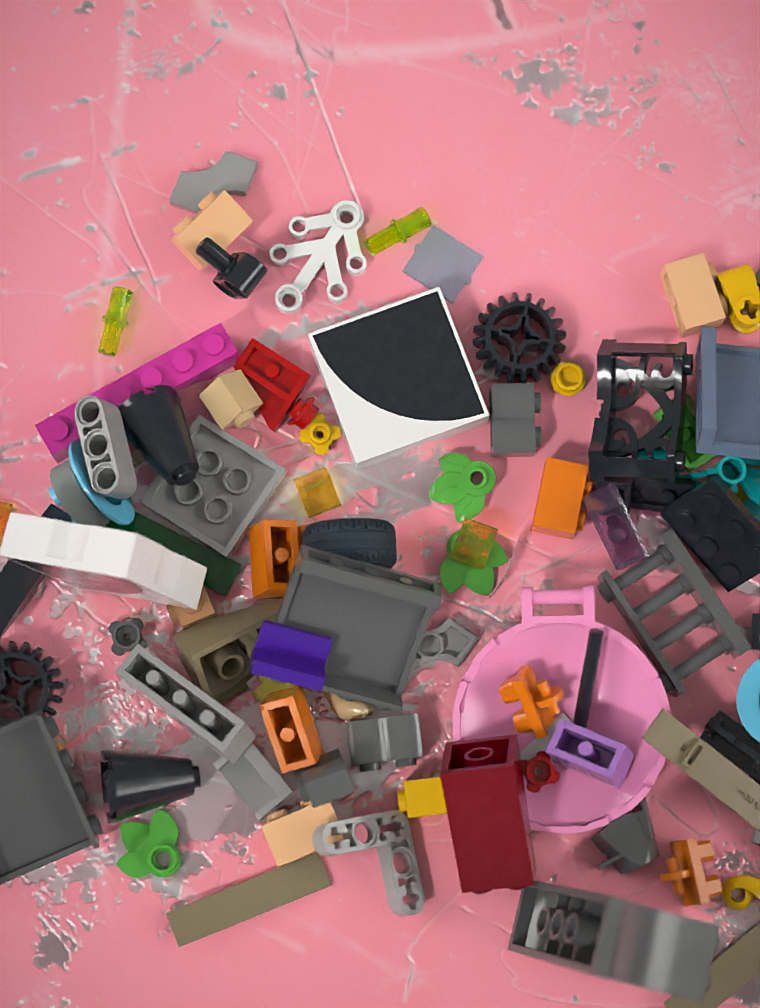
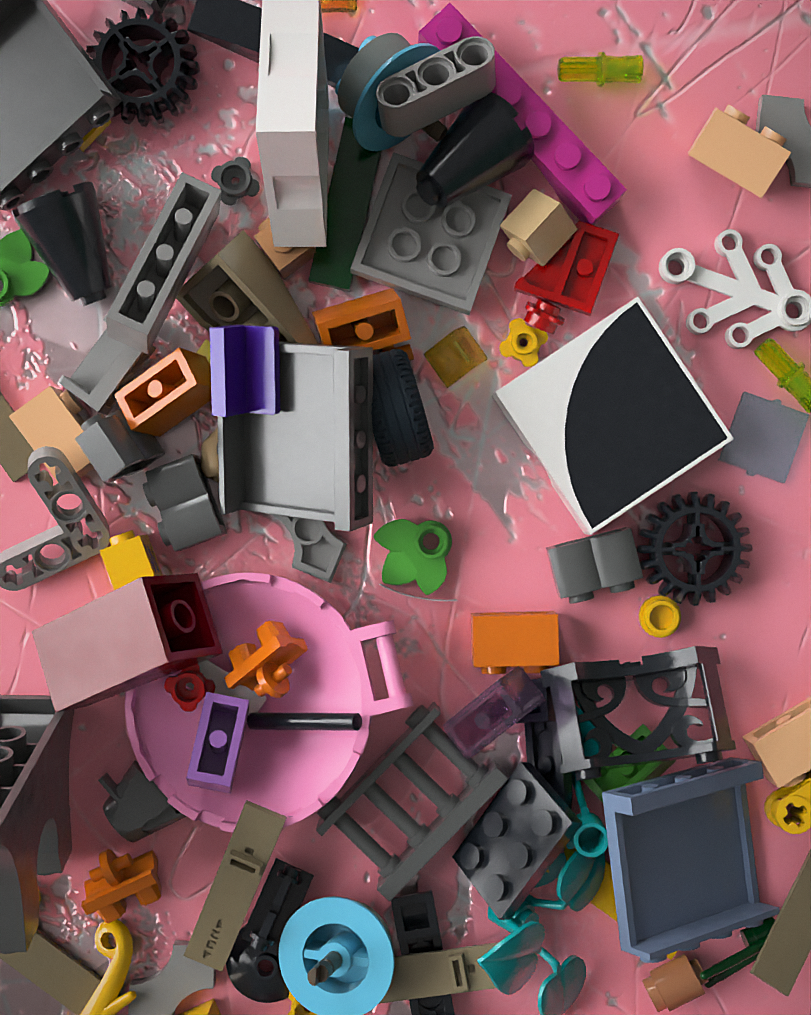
camera: 85 degrees right, 10 degrees up
black beam [195,237,268,300] -> none
bright green plate [429,453,496,523] -> none
clear yellow slope [451,517,498,569] -> none

